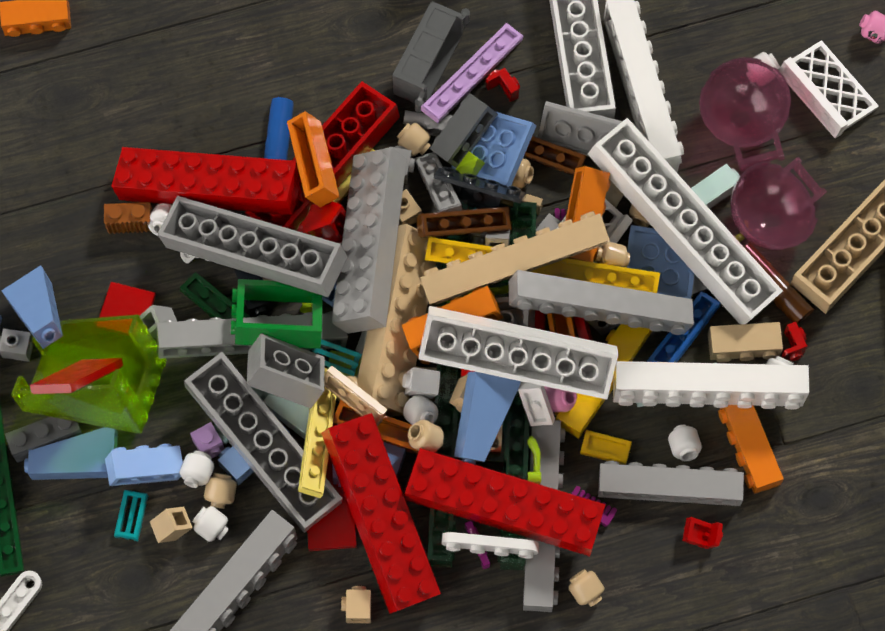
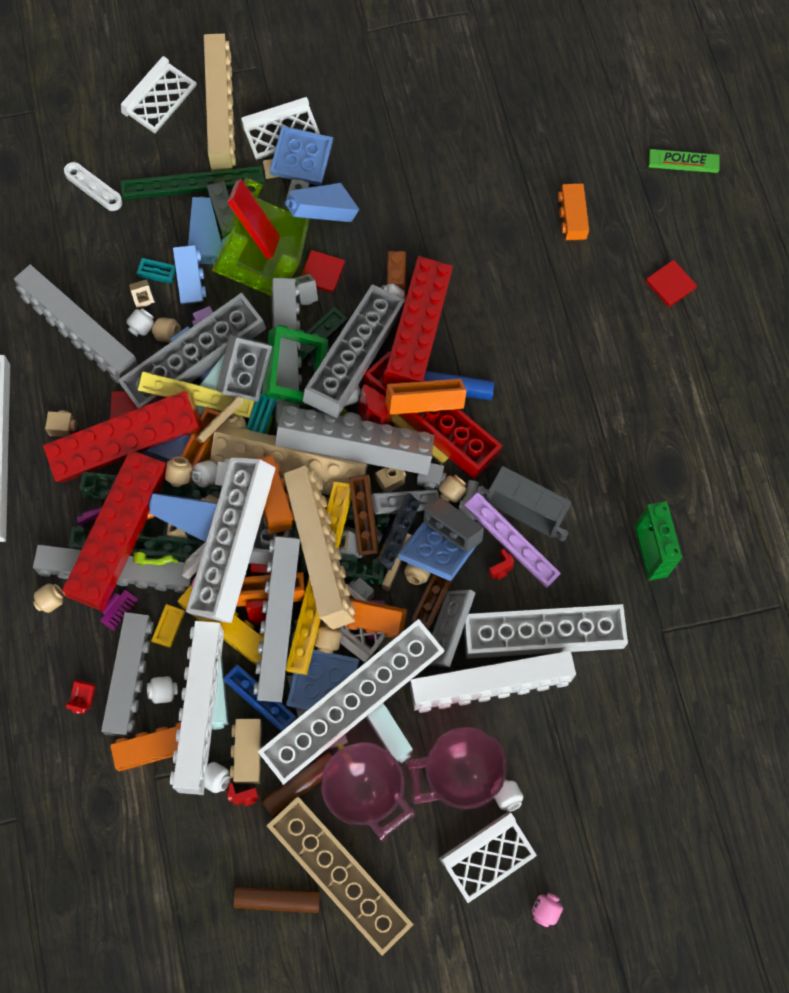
camera: 90 degrees right, 0 degrees up
white head [179,451,214,488] -> none
white plate [441,532,539,559] -> none
lime slope [455,151,485,175] -> none

